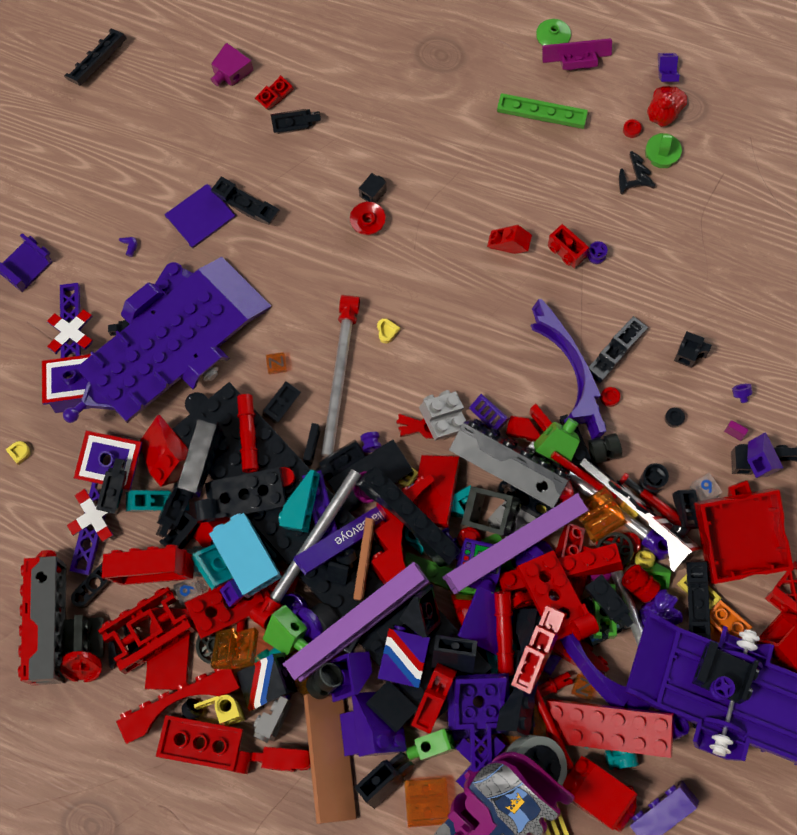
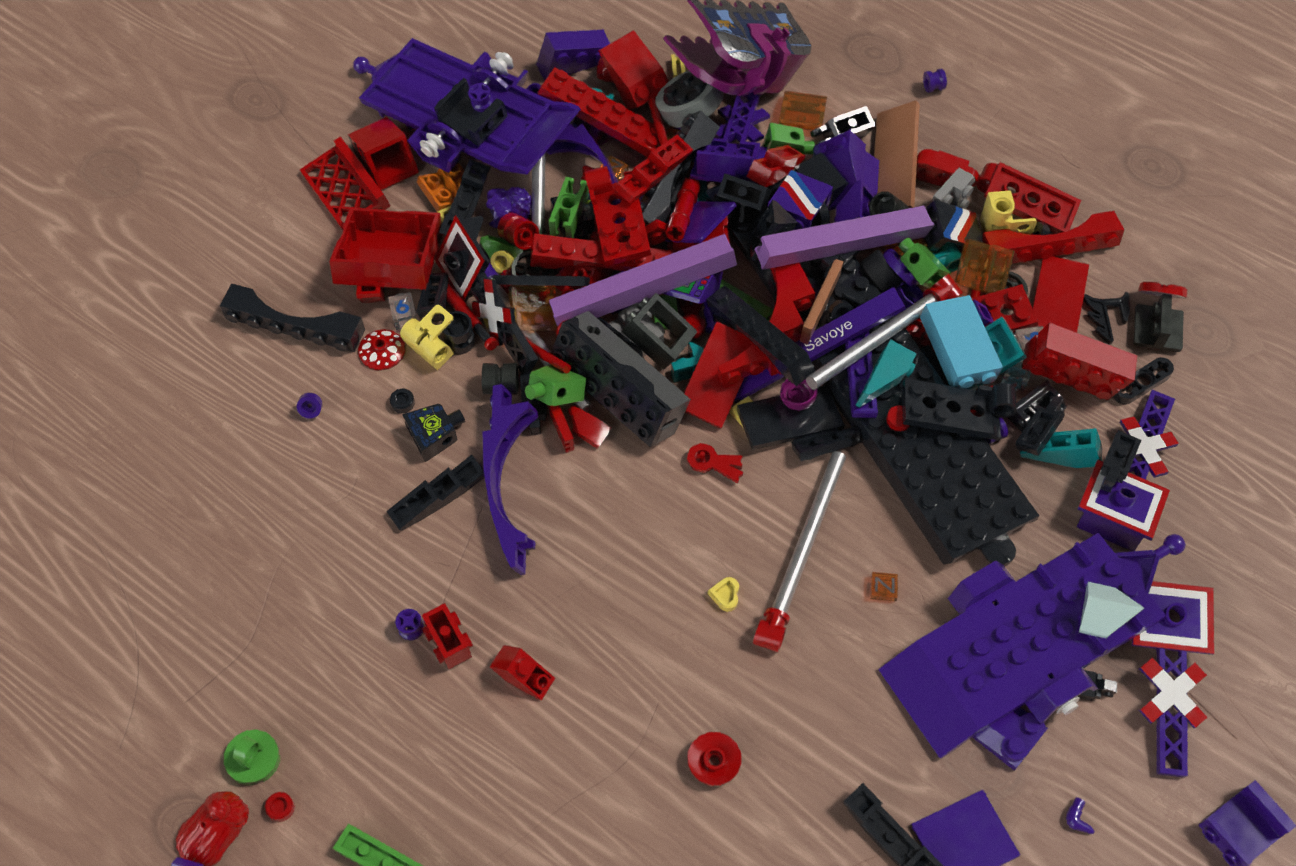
camera: 170 degrees left, 10 degrees down
light yellow tile [6,441,30,465] -> none
dark grey piece [18,550,67,685] -> none
red fence [98,587,195,675] -> none
red slope [140,415,189,487] -> none
slope [177,416,224,499] -> none
red piece [237,394,258,473] -> none
black hinge [262,381,301,424] -> none
black tile [303,423,321,466] -> none
black brick [358,173,387,203] -> none
dark purple wheel [360,432,382,453] -> none
light grey plate [419,390,466,441] -> none
dark purple slope [469,394,510,431] -> none
black hinge [585,574,634,629] -> none
red tile [600,387,620,407] -> none
black piece [619,151,655,194] -> none
black brick [674,331,712,368] -> none
magenta tile [724,420,748,441] -> none
dark purple slope [747,433,783,478] -> none
none -> red dish [358,329,405,371]
none -> light yellow piece [400,305,454,370]
none -> torso [402,404,466,462]
none -> black tile [493,275,590,286]
none -> light aqua slope [1079,582,1144,639]

